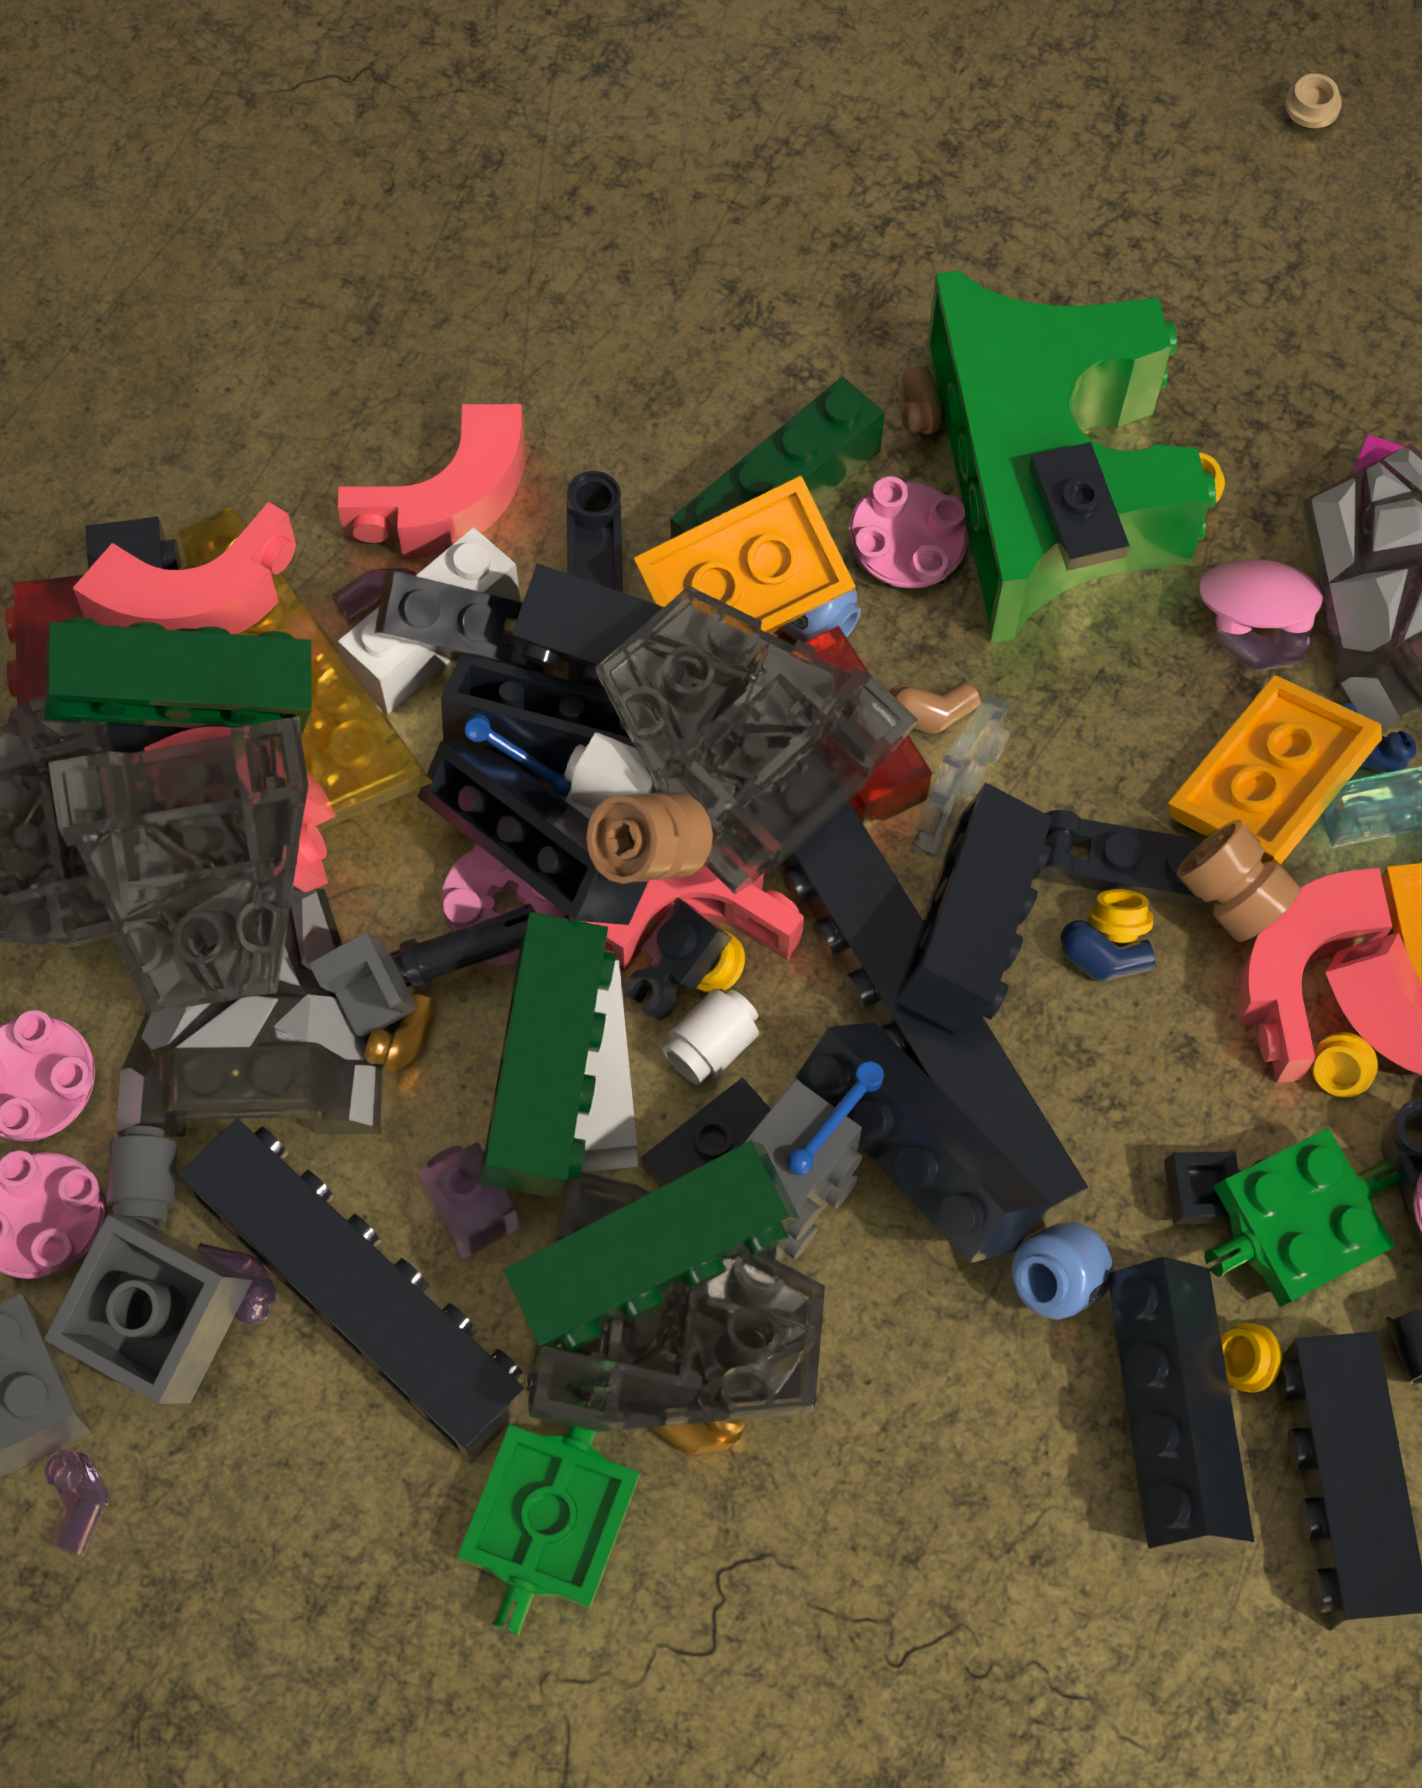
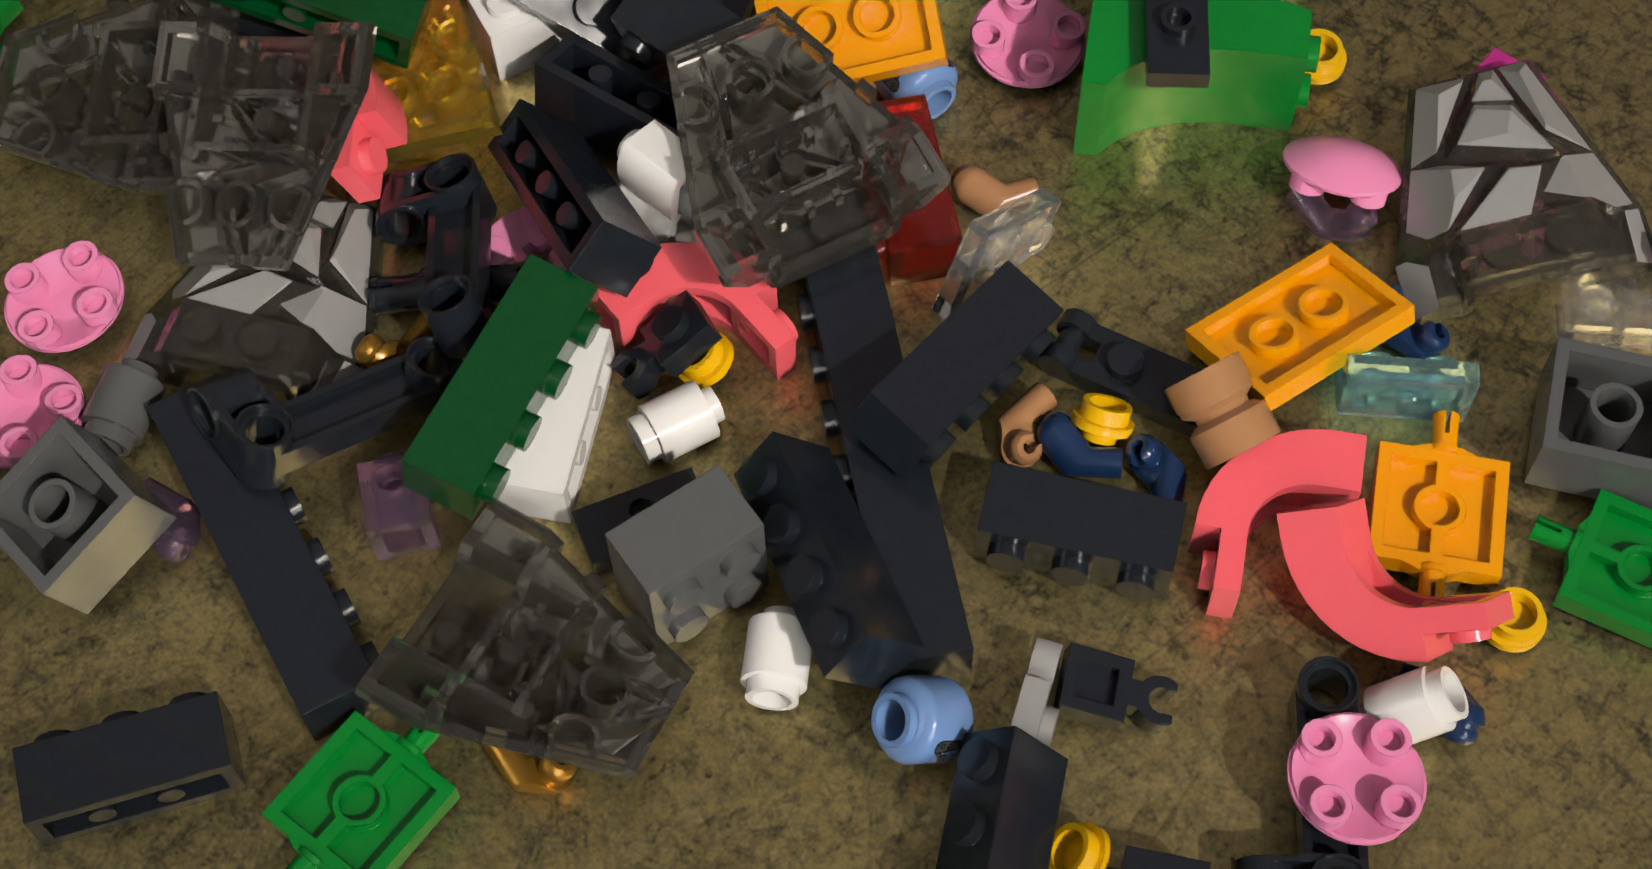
camera: 20 degrees right, 5 degrees down
dark grey panel [309,932,418,1038] -> none
blue hinge [465,714,572,797] -> none
dark green brick [503,1140,801,1353] -> none
medium nougat wheel [586,792,713,884] -> none
blue hinge [786,1061,884,1175] -> none
green plate [1204,1127,1399,1307] -> none
yellow plate [1310,1032,1378,1097] -> none
none -> black brick [12,691,247,847]
none -> black piece [187,335,463,490]
none -> black piece [375,153,497,359]
none -> white brick [740,606,812,711]
none -> black brick [974,462,1187,600]
none -> medium nougat arm [995,382,1057,468]
none -> light grey plate [1010,637,1063,747]
none -> dark blue arm [1125,433,1187,501]

